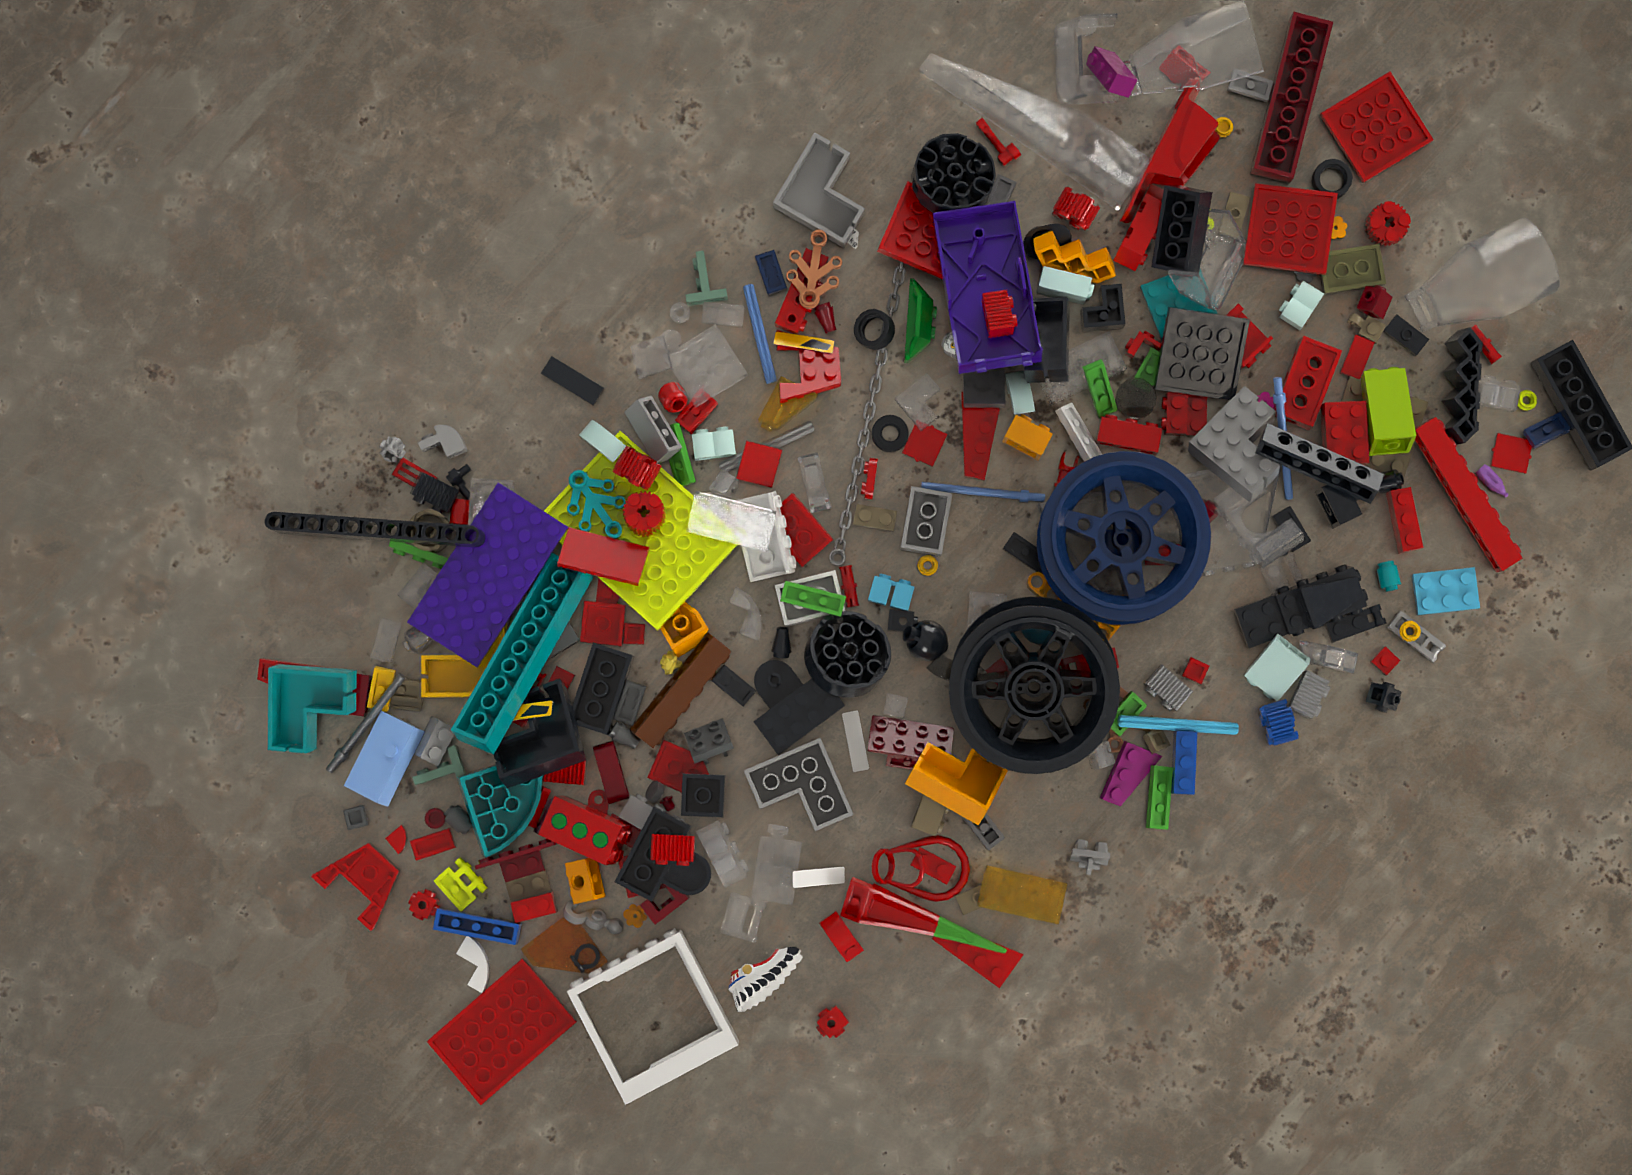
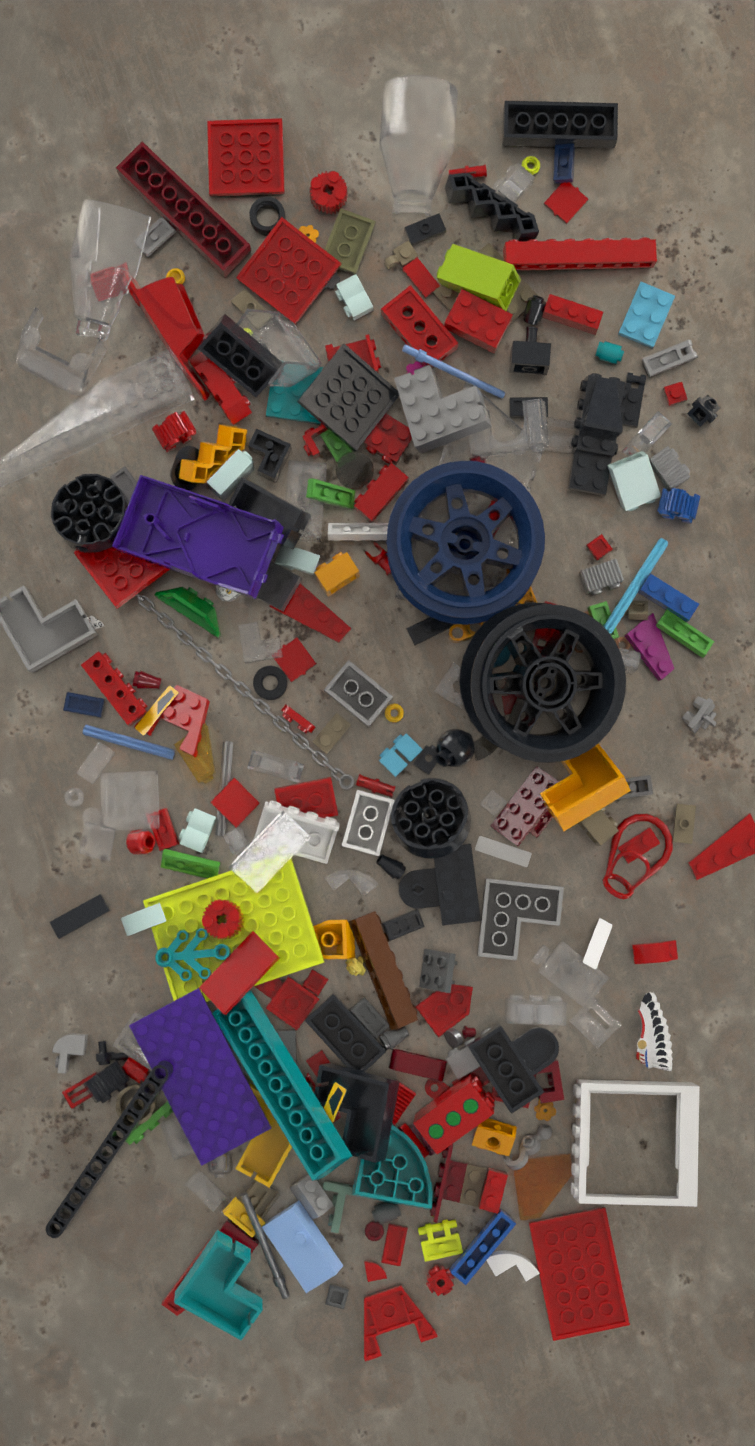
camera: 60 degrees left, 0 degrees up
light grey gear [379,436,406,463] -> none
black piece [570,944,600,974] -> none
red brick [612,445,662,490] -> none
light grey brick [624,395,682,463] -> none
red brick [651,834,695,866] -> none
black brick [681,774,726,817] -> none
sand green bracket [685,251,728,306] -> none
bright green plate [780,581,846,617] -> none
nougat plant [786,230,842,309] -> none
red brick [816,1005,849,1038] -> none
red plate [840,877,1007,953] -> none
black tyre [854,309,895,350] -> none
medium blue bar [921,482,1045,503] -> none
red brick [976,118,1021,166] -> none
clear yellow plate [977,865,1067,924] -> none
red brick [981,290,1017,338] -> none
magenta brick [1086,46,1138,98] -> none
black brick [1255,423,1384,504] -> none
dark red brick [1357,285,1393,319] -> none
yellow plate [1399,621,1421,642] -> none
medium lavender piece [1476,464,1508,497] -> none

